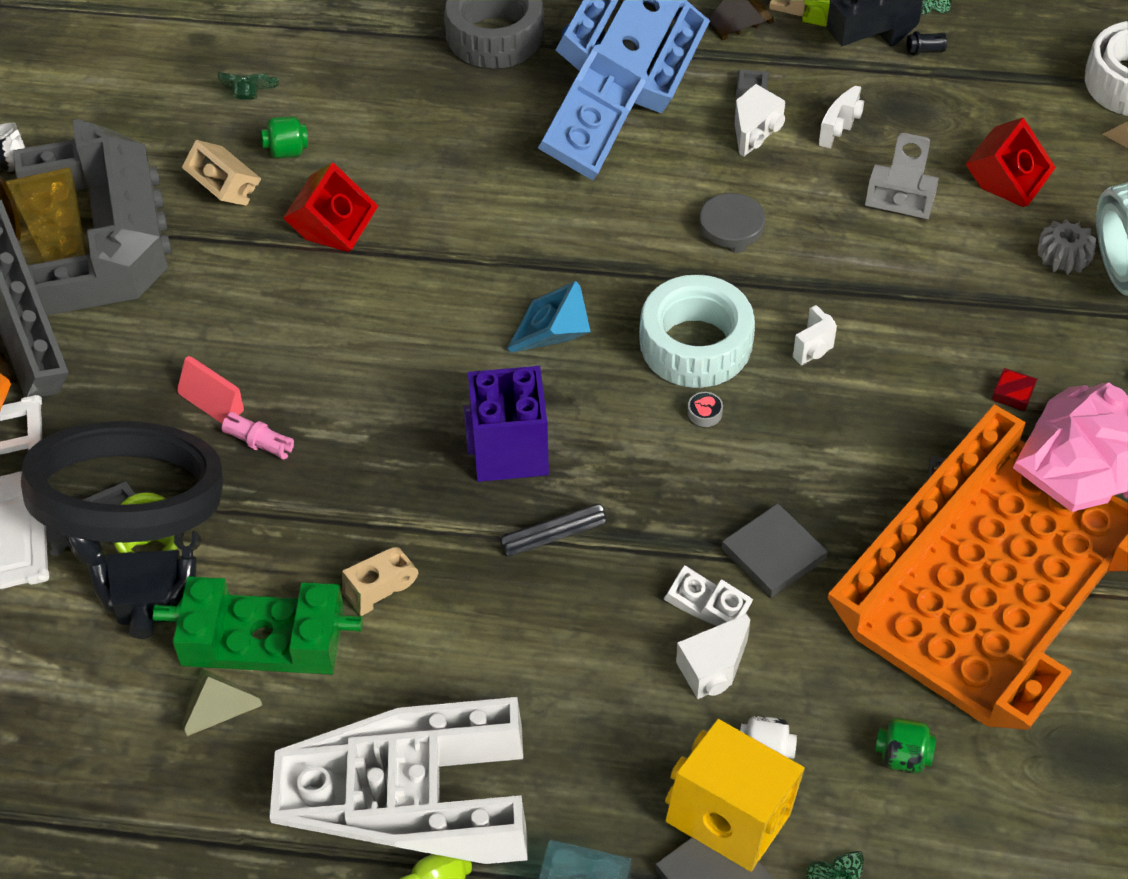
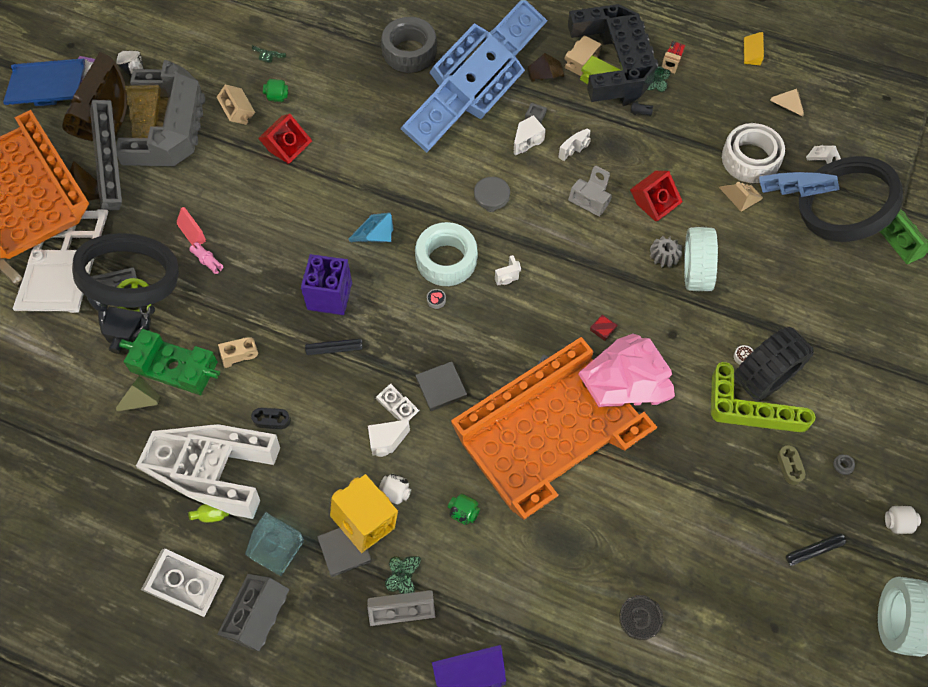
camera: 15 degrees right, 10 degrees up
none -> black beam [251,408,291,429]

